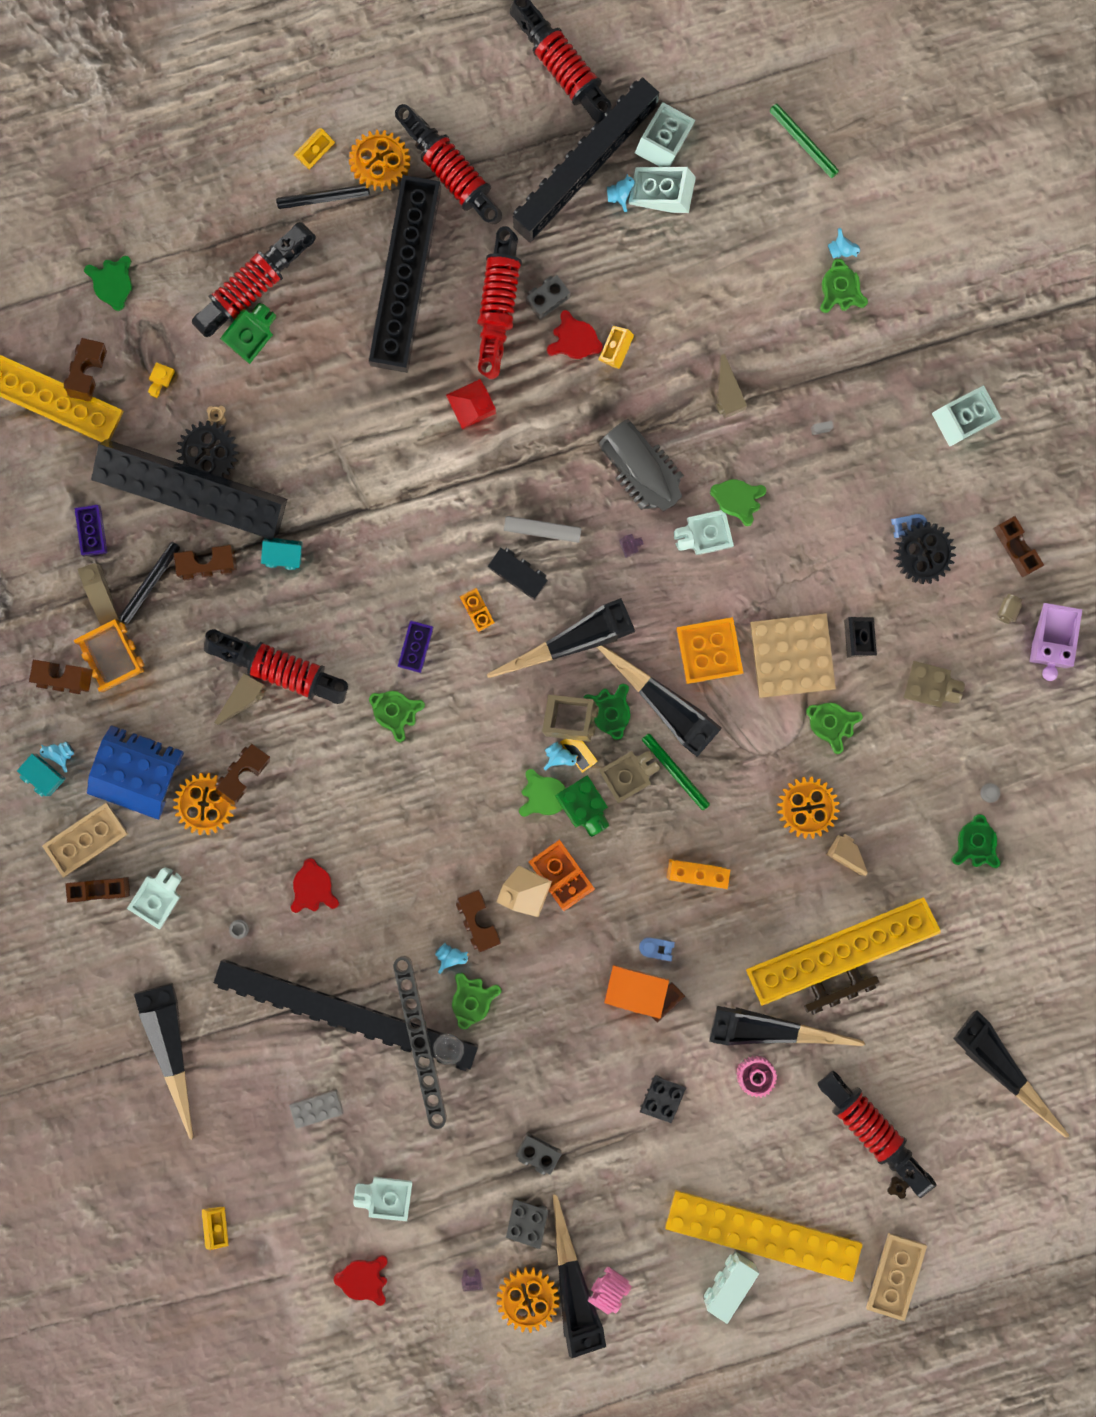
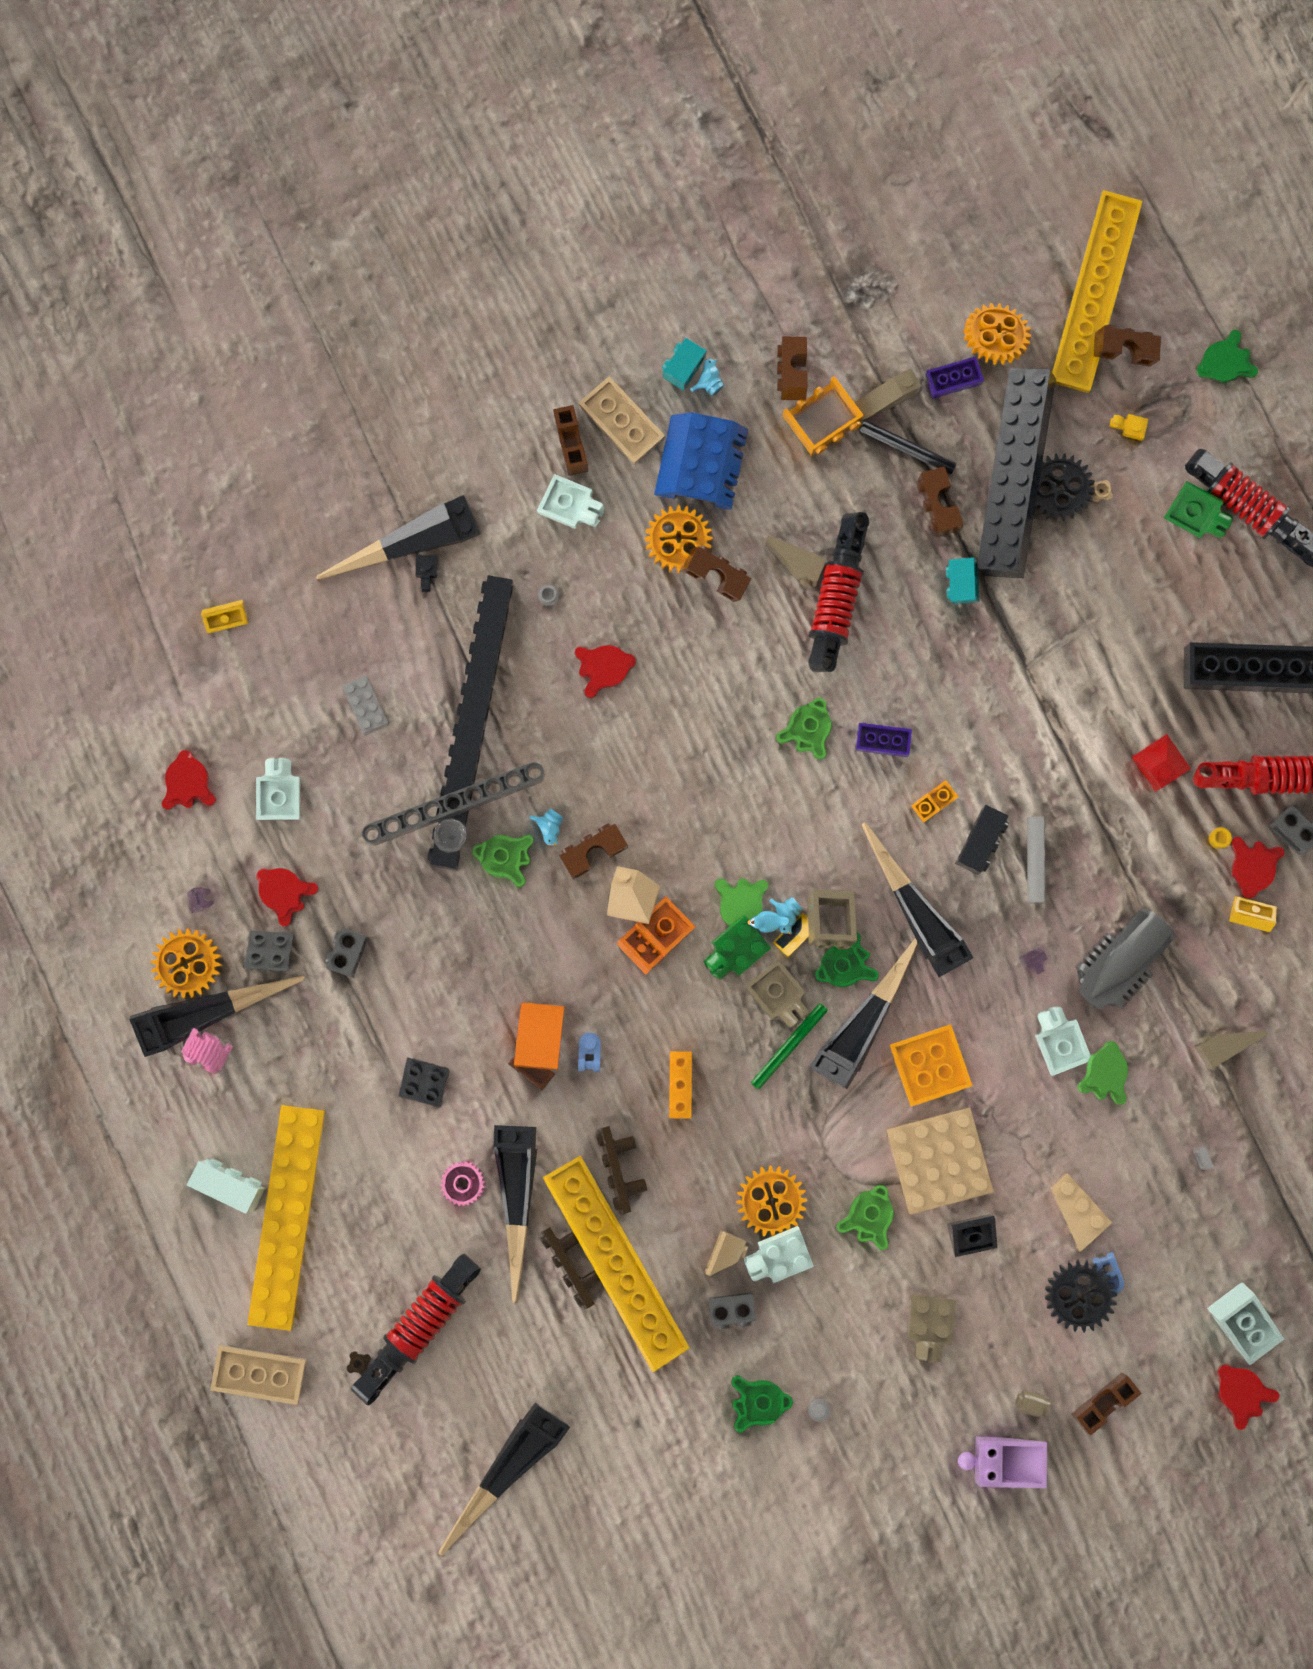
camera: 80 degrees right, 5 degrees down
none -> red tile [256,868,319,927]
none -> black plate [415,555,438,592]
none -> dark brown plate [596,1126,647,1214]
none -> dark grey brick [708,1292,756,1329]
none -> light aqua plate [744,1226,814,1283]
none -> medium azure animal [748,911,790,933]
none -> light orange gear [963,303,1031,365]
none -> tan wing [1050,1173,1112,1252]
none -> yellow tile [1209,827,1232,849]
none -> red tile [1217,1365,1280,1430]

